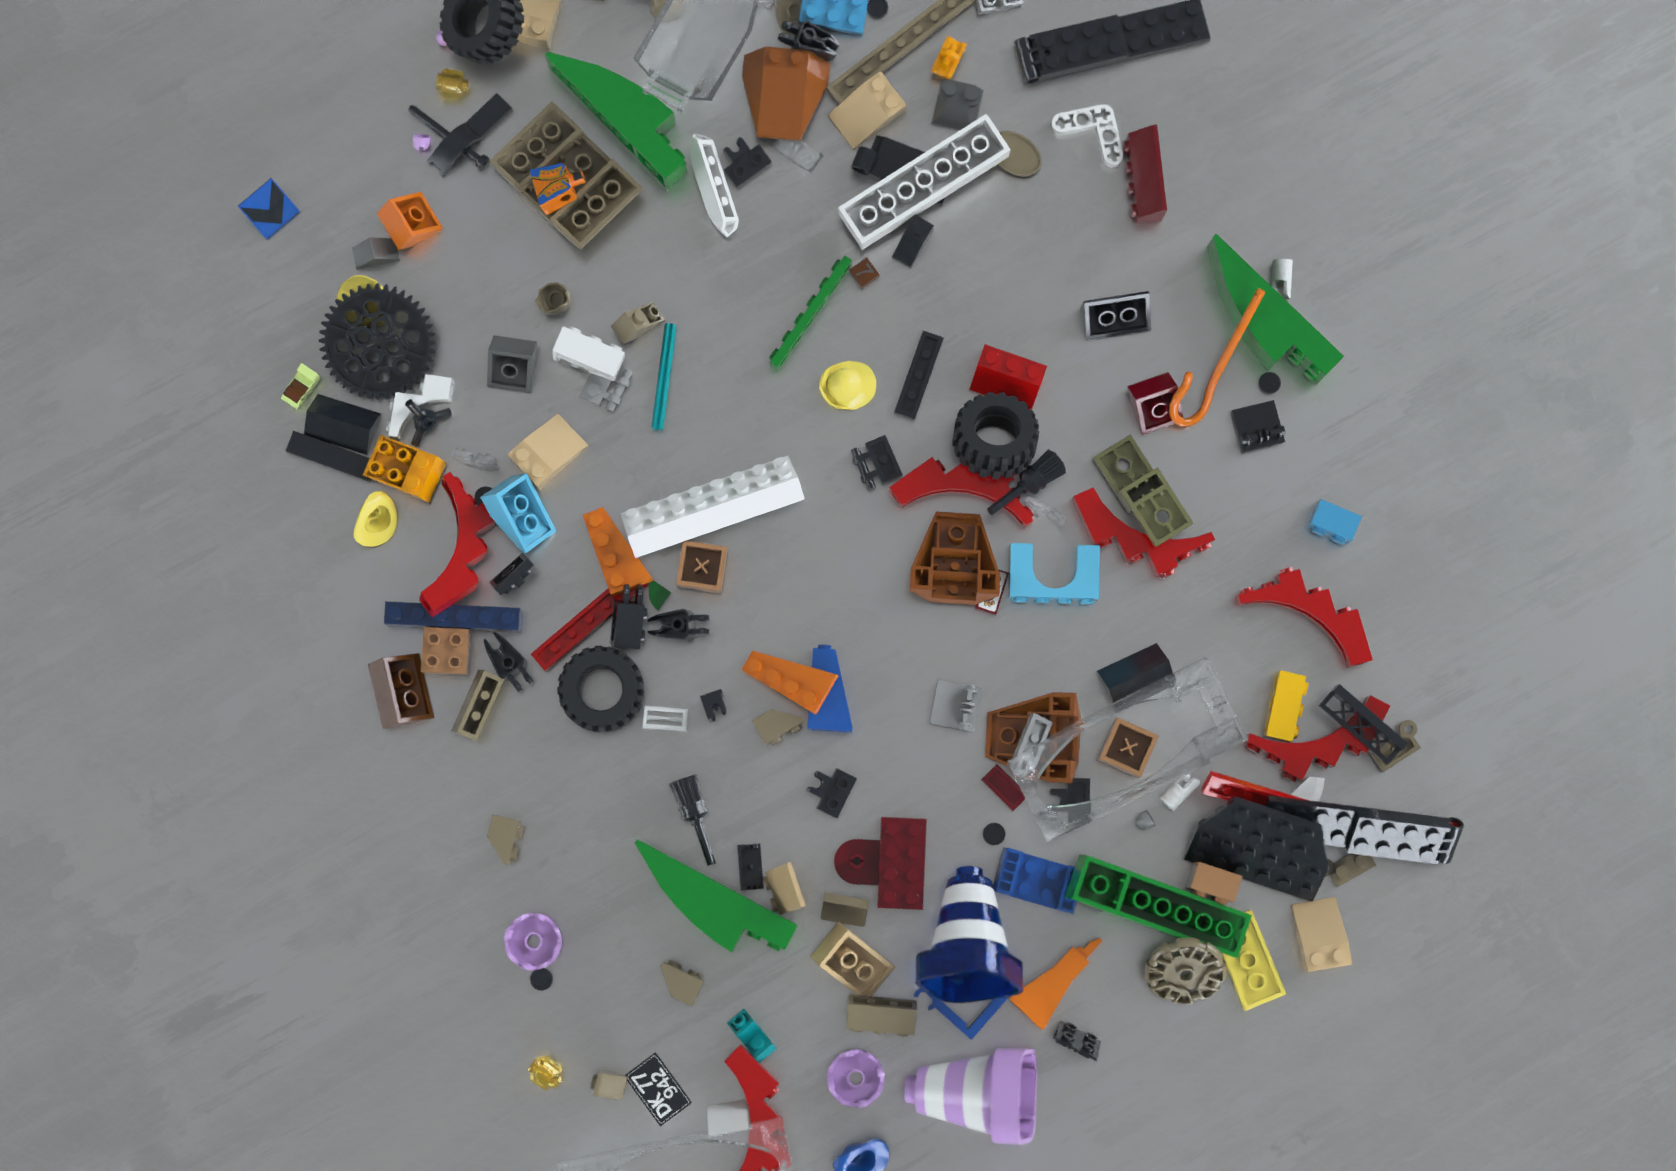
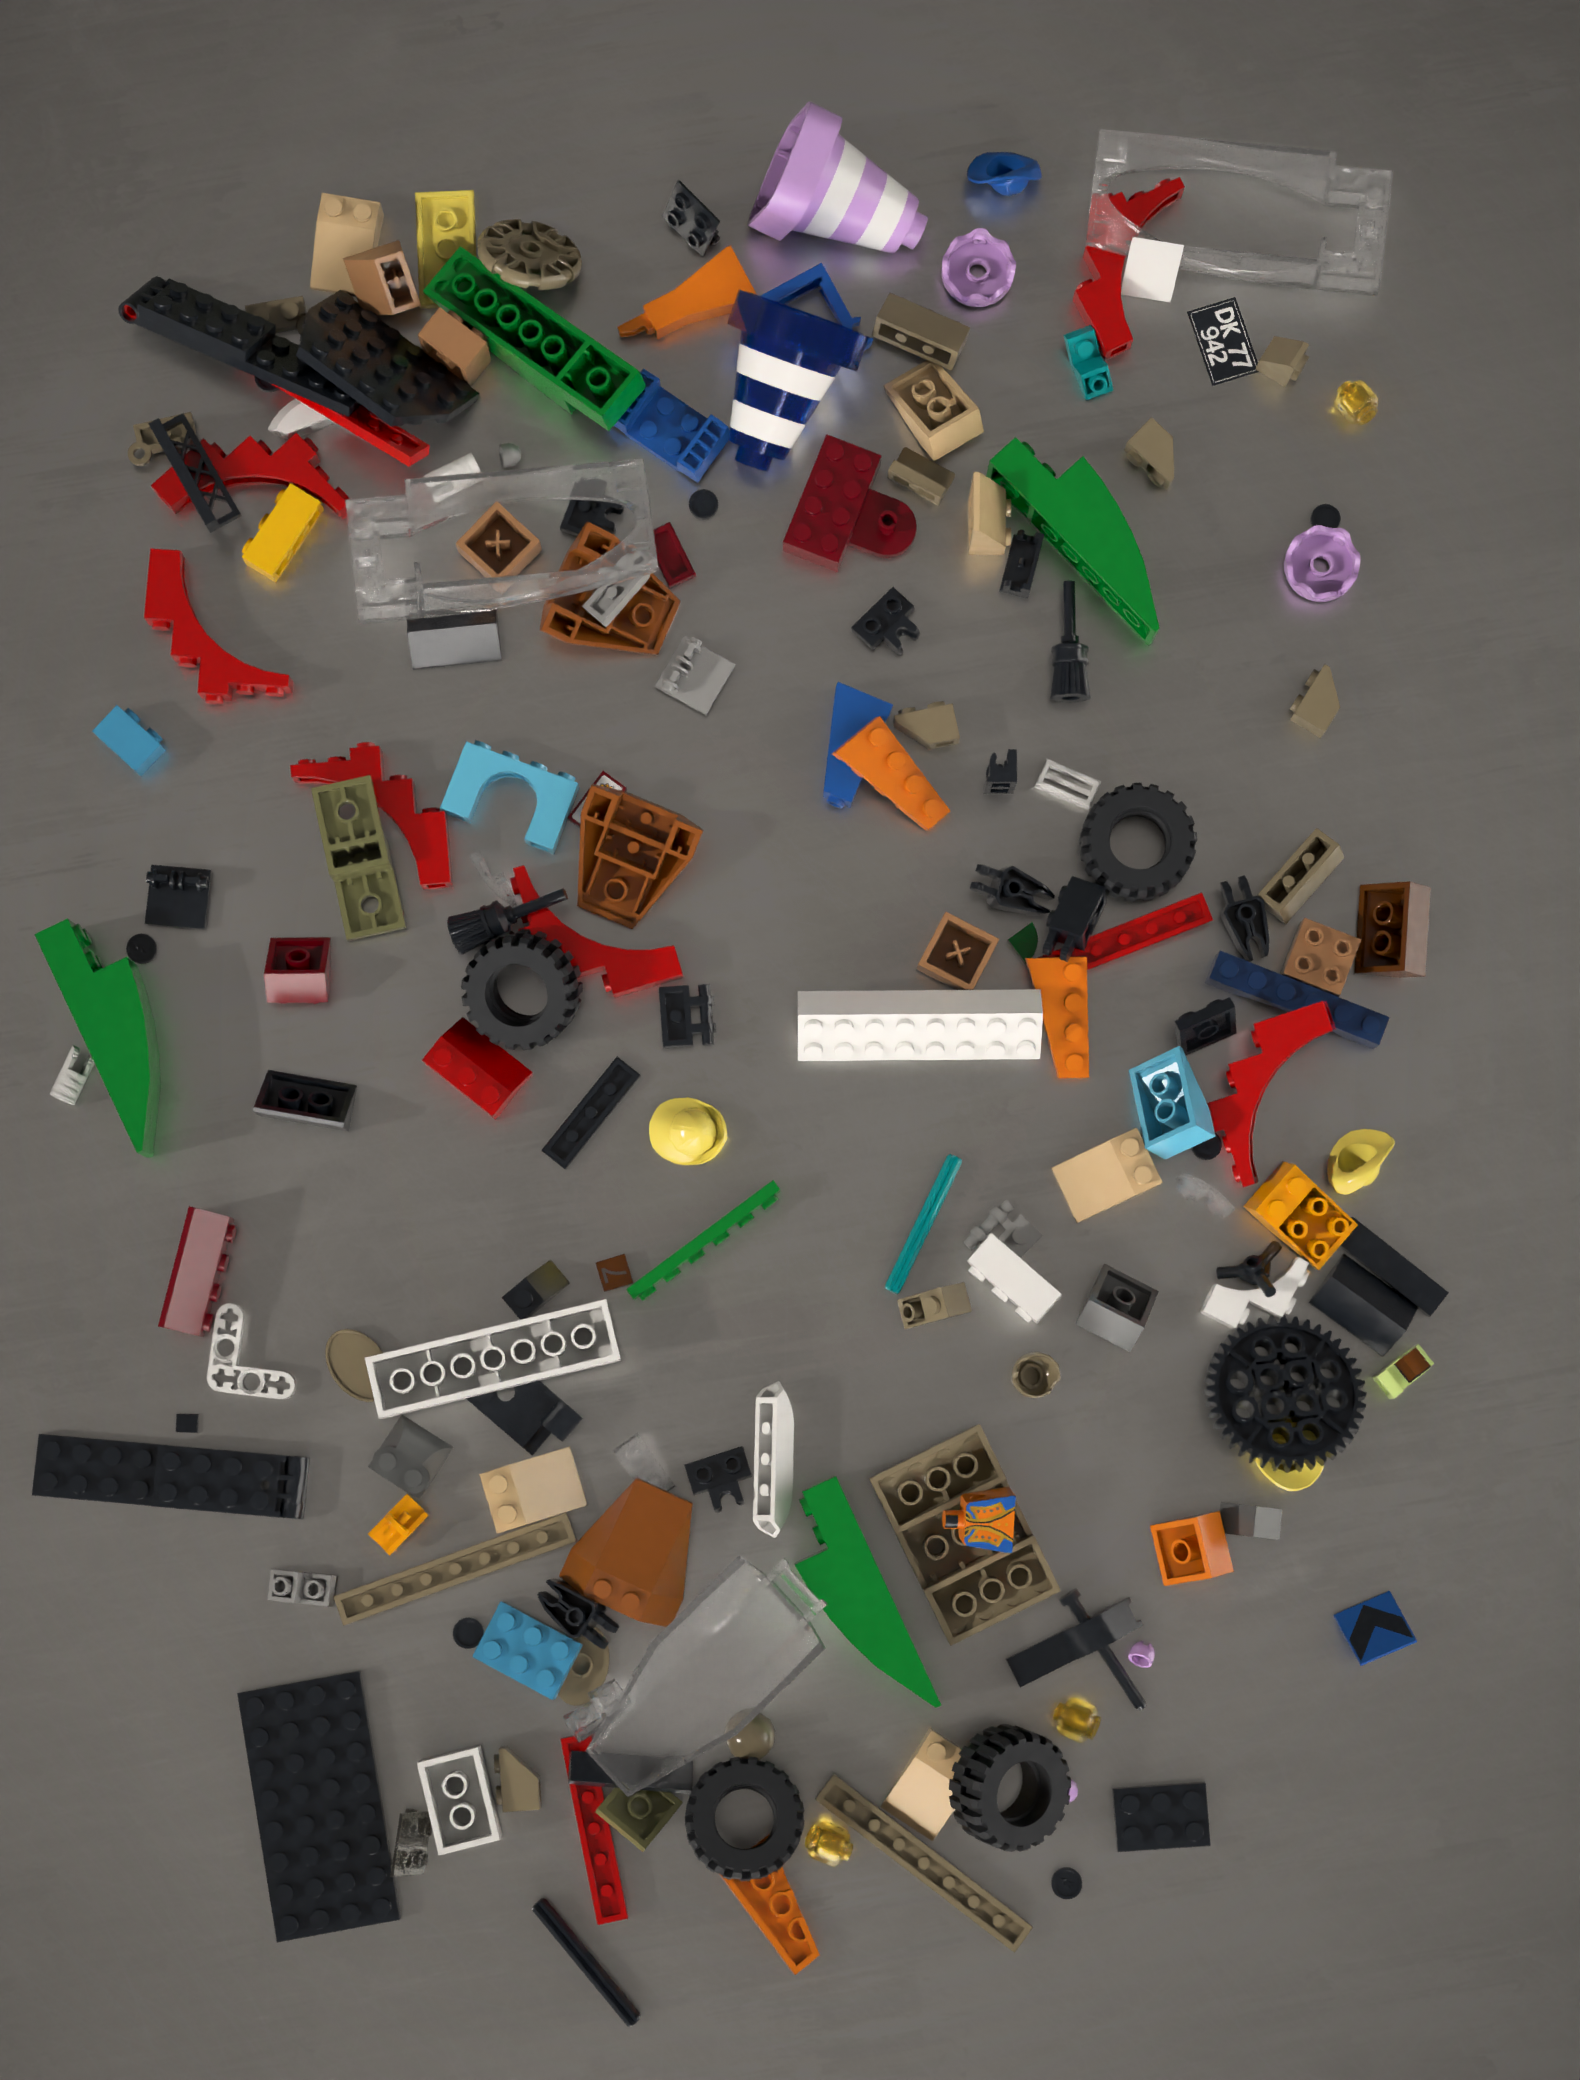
camera: 160 degrees left, 0 degrees up
orange piece [1169,288,1265,427] -> none
none -> black window [176,1414,198,1433]
none -> medium nougat slope [343,240,421,315]
none -> black plate [1112,1782,1211,1852]

